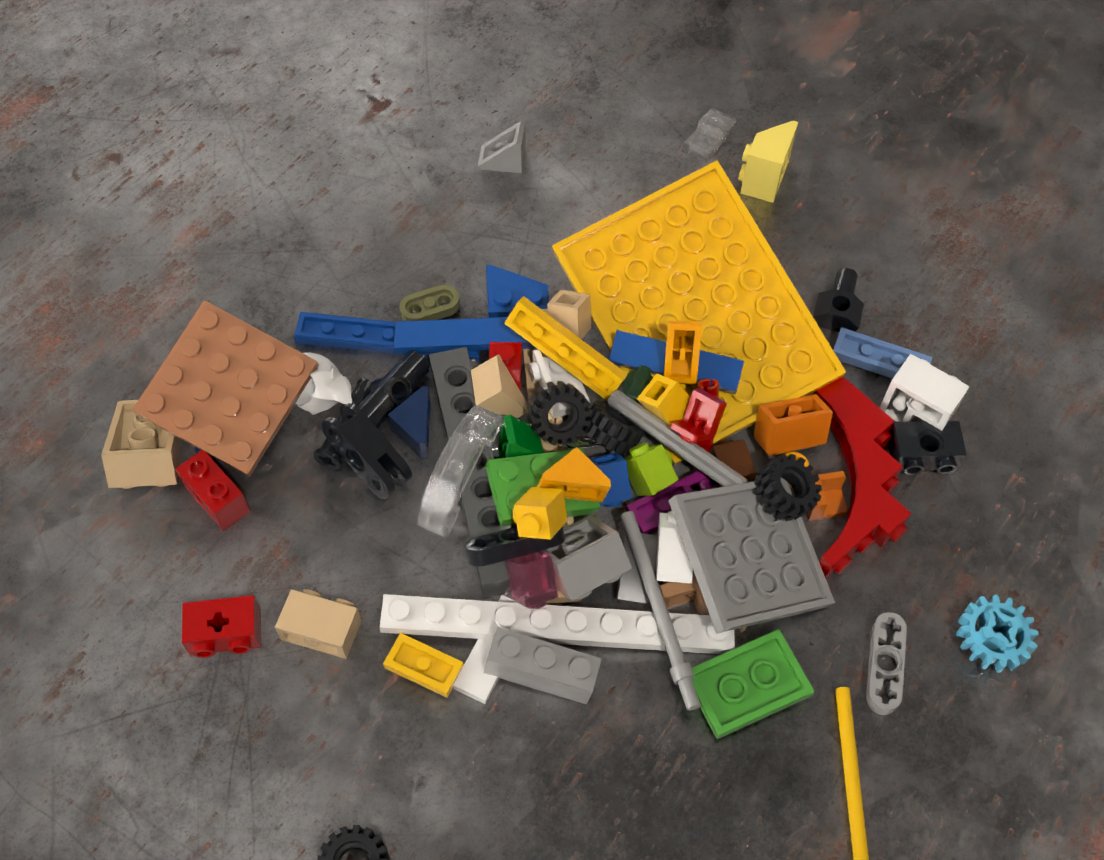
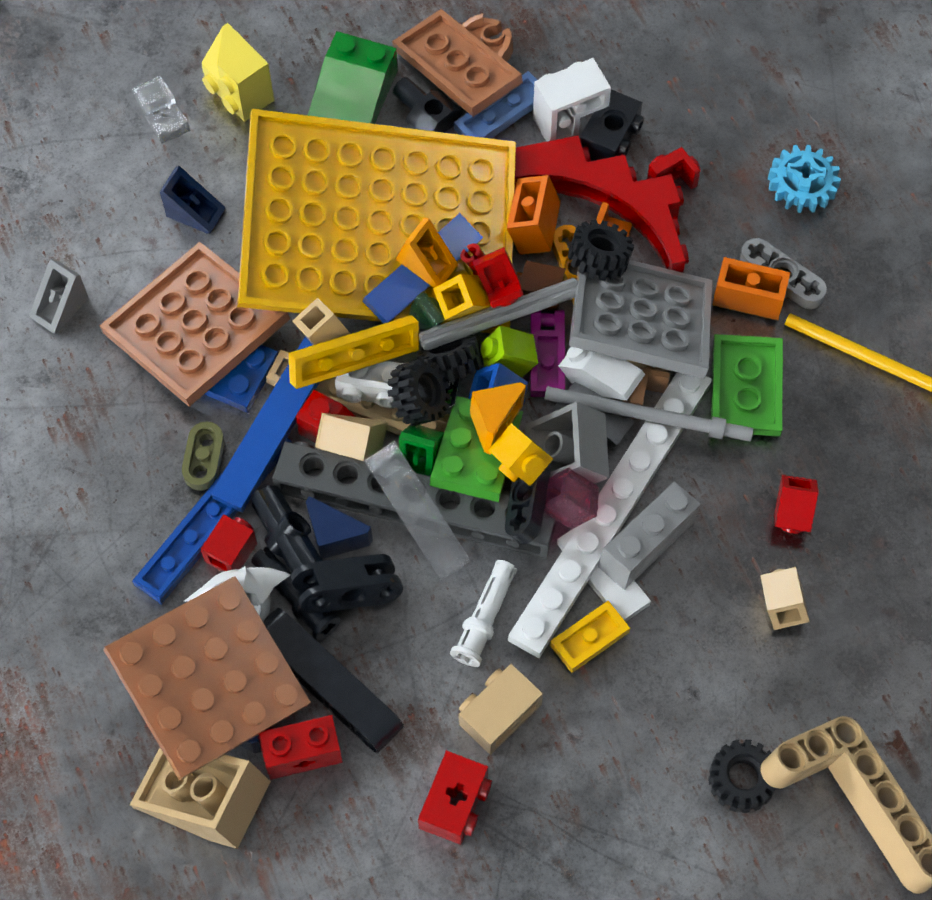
camera: 60 degrees left, 5 degrees up
none -> nougat plate [99,242,290,407]
none -> dark blue slope [160,166,226,234]
none -> red brick [201,514,257,572]
none -> black beam [263,608,404,754]
none -> slope [308,31,398,124]
none -> nougat plate [392,9,523,117]
none -> white pin [450,560,517,667]
none -> red bracket [647,147,701,190]
none -> orange brick [712,257,791,321]
none -> tan brick [760,567,810,630]
none -> red brick [774,475,818,534]

